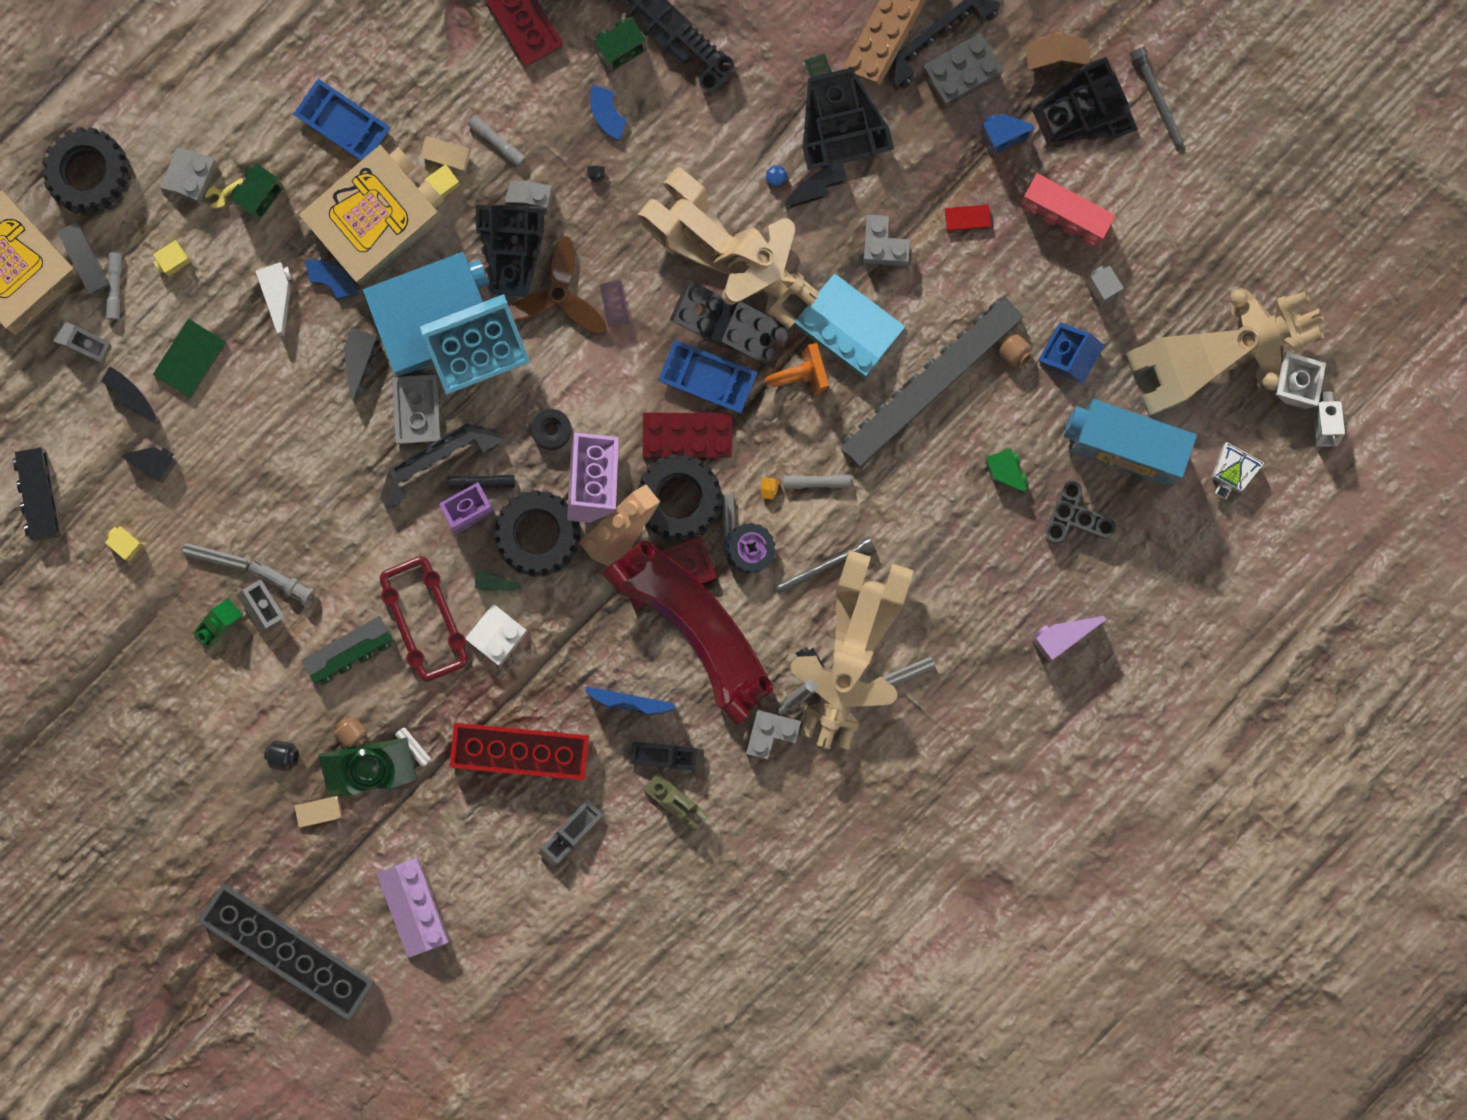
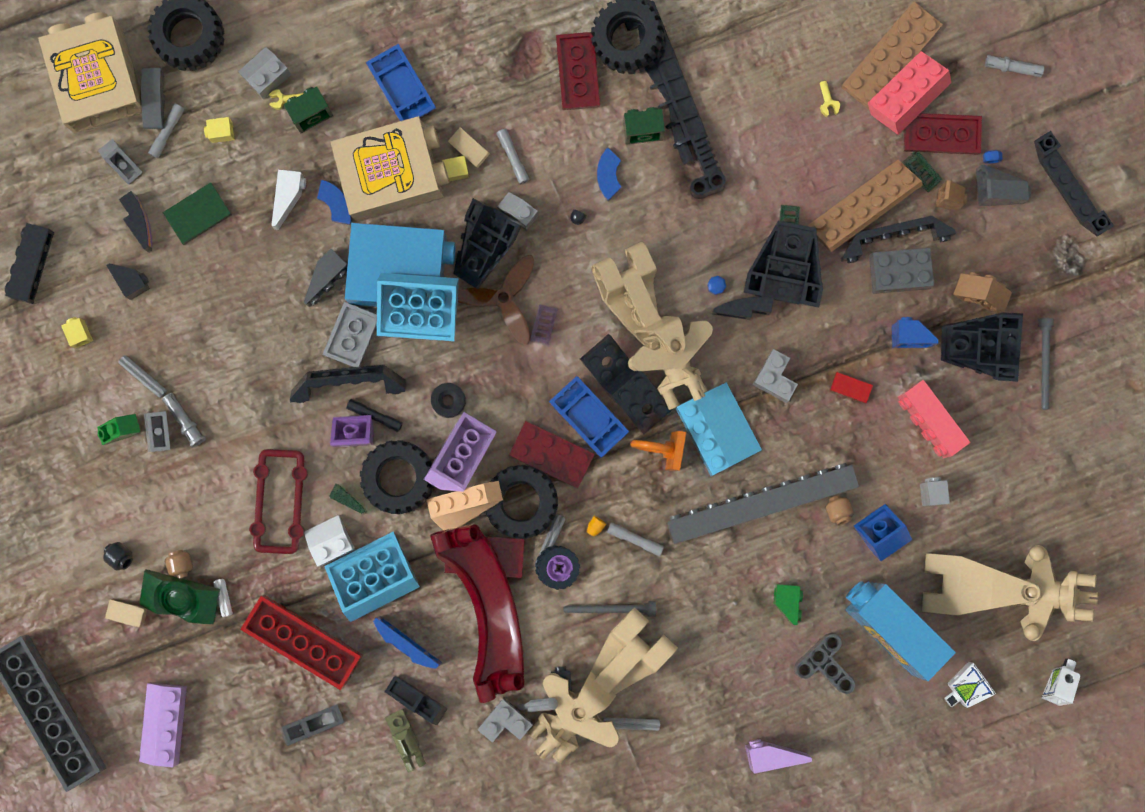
camera: 25 degrees right, 0 degrees up
piece [301,616,395,686] -> none
white slope [1276,352,1326,409] -> none
none -> medium azure slope [324,532,420,622]

